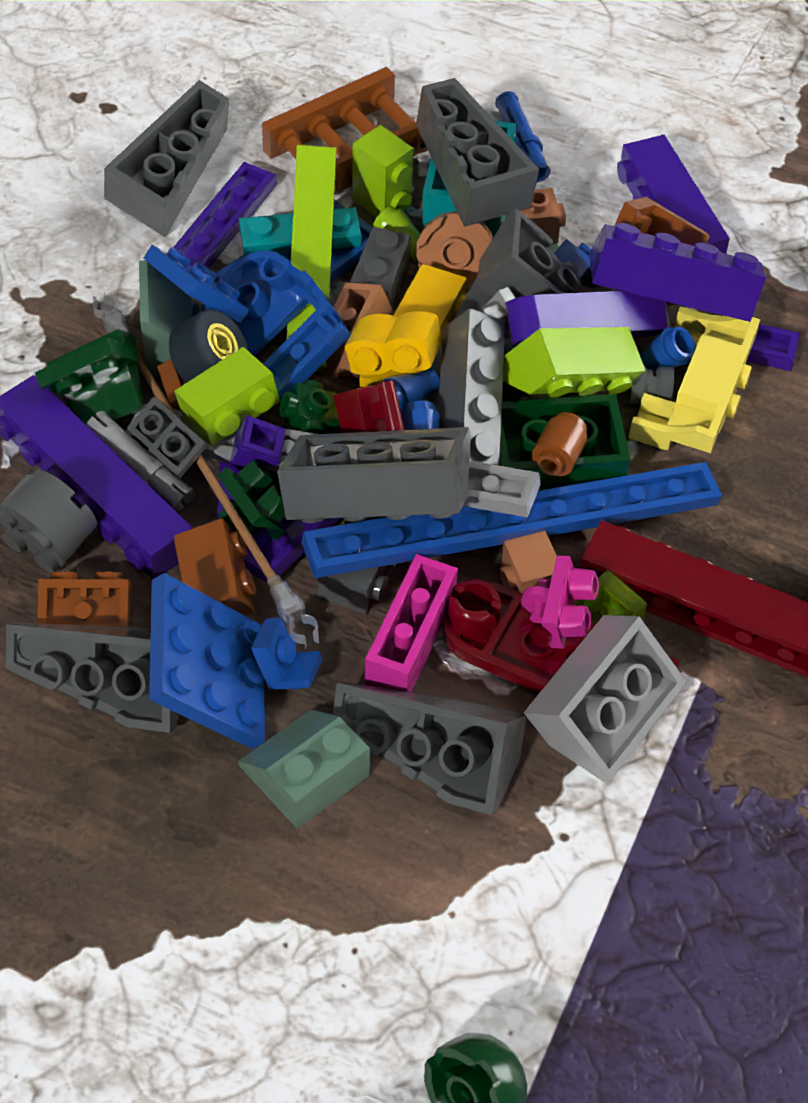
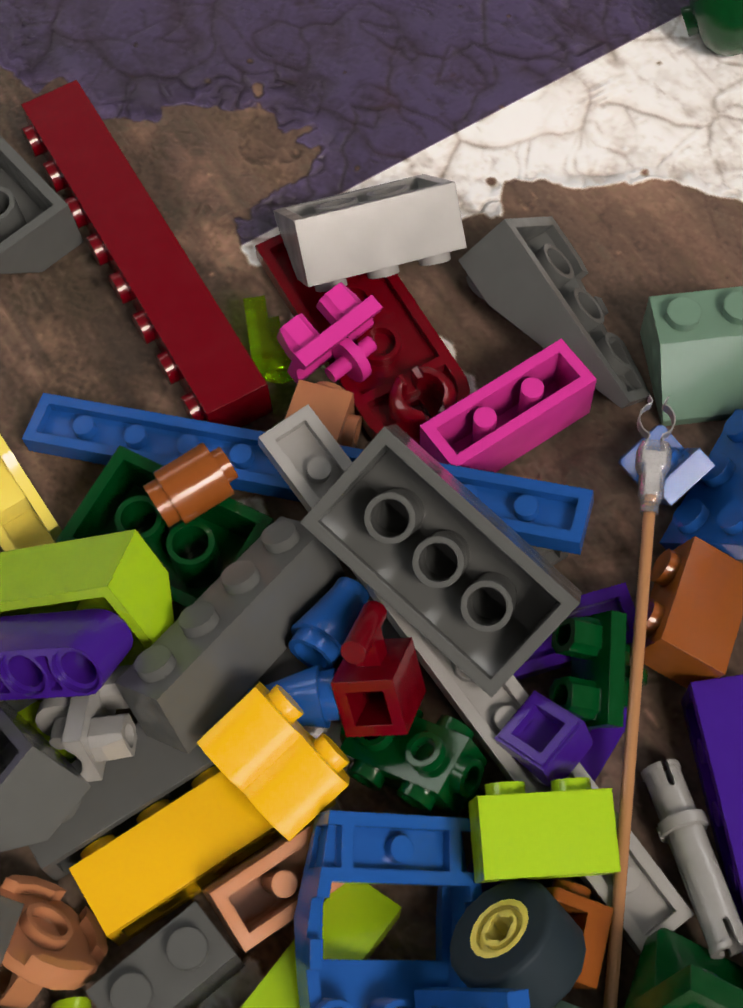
camera: 140 degrees left, 10 degrees up
dark grey slope [127,396,208,478] -> none

